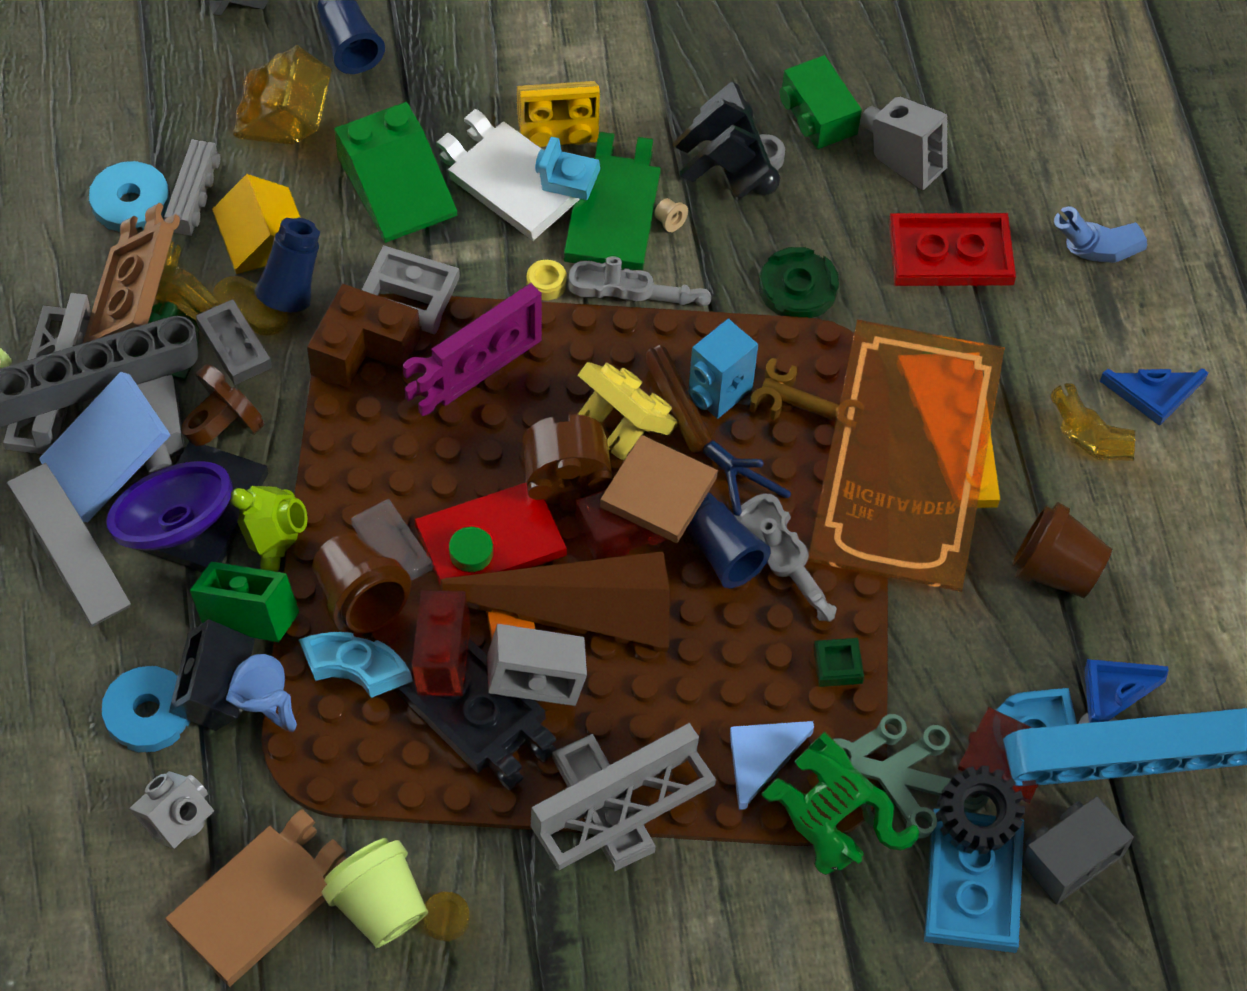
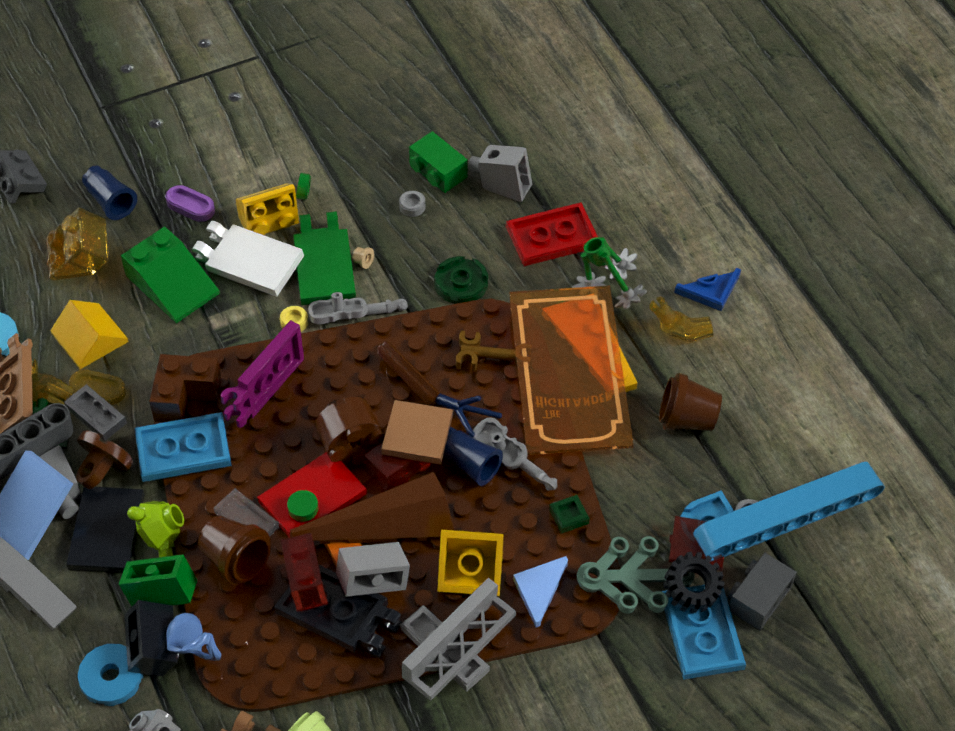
camera: 15 degrees left, 5 degrees down
dark purple dish [107,461,233,551] -> none
light grey piece [164,139,220,236] -> none
dark blue plant [255,217,320,312] -> none
medium azure tile [299,632,413,698] -> none
light grey plate [362,245,460,334] -> none
medium azure bracket [535,137,600,200] -> none
light yellow plate [578,362,680,460] -> none
black piece [673,82,780,198] -> none
dark azure brick [688,319,758,419] -> none
green animal [761,731,919,875] -> none
medium blue arm [1054,206,1147,263] -> none
blue tile [1085,659,1169,723] -> none
none -> dark azure tile [135,412,232,482]
none -> medium lavender tile [165,185,215,222]
none -> green tile [296,173,311,200]
none -> yellow slope [437,530,504,596]
none -> plant [572,237,647,309]

